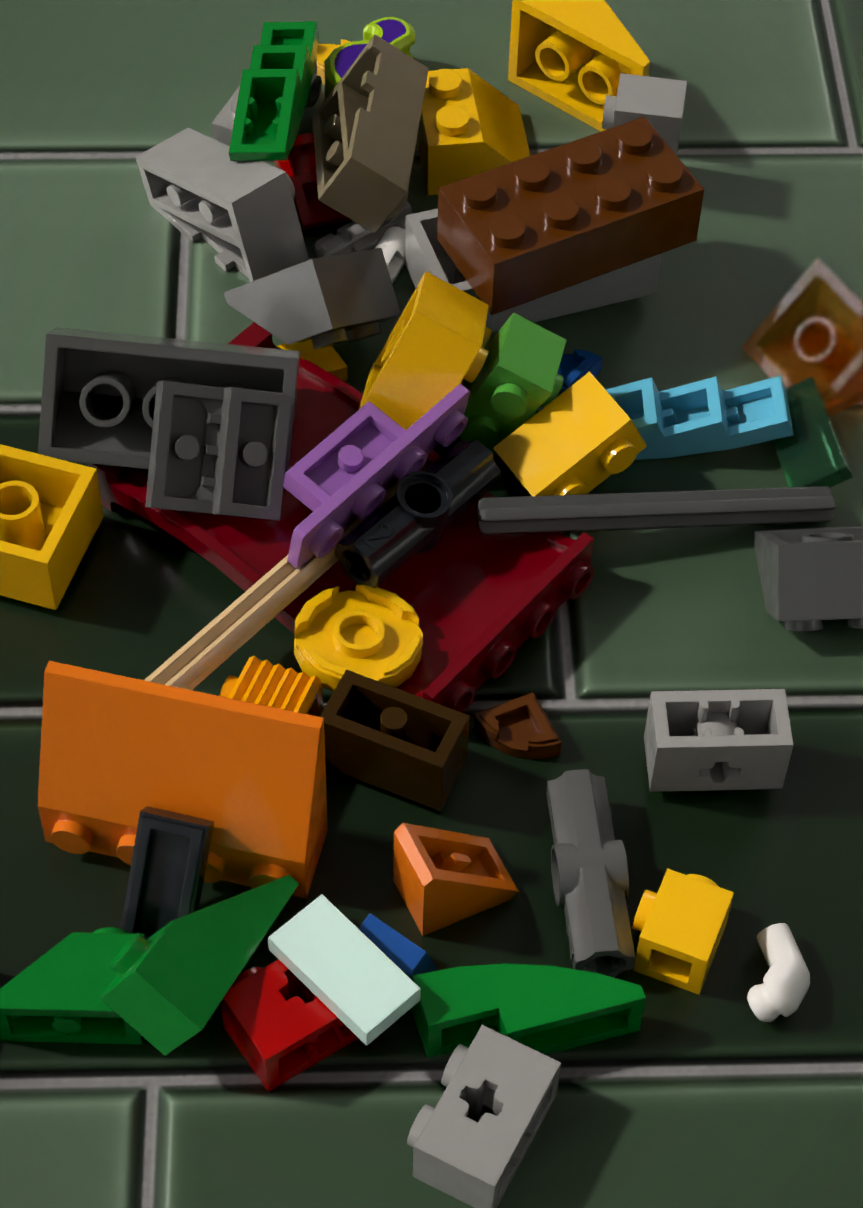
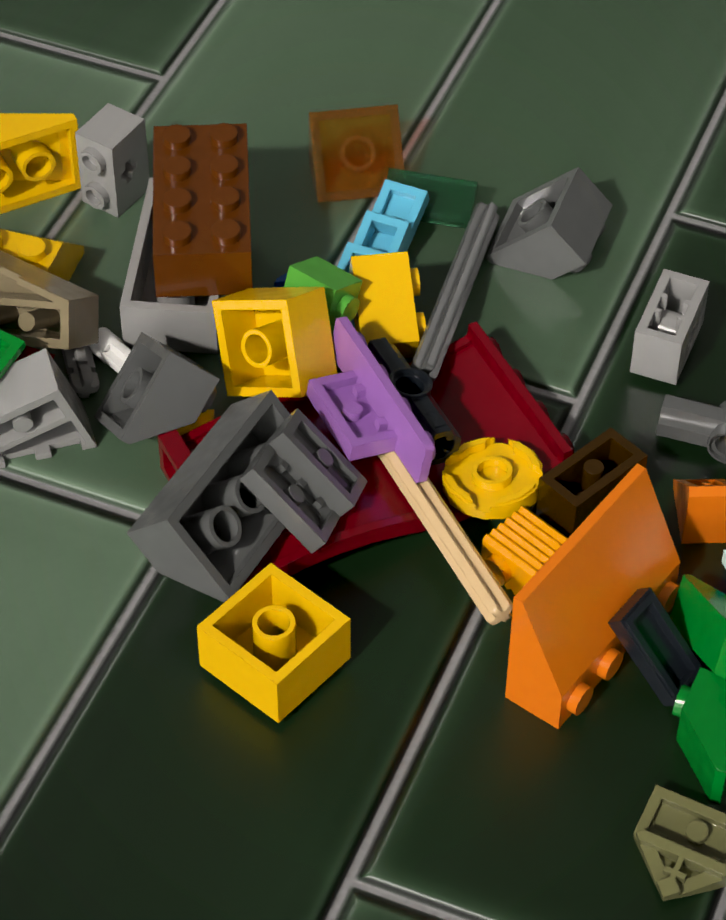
camera: 65 degrees left, 5 degrees down
reddish brown tile [474,692,562,759] -> none

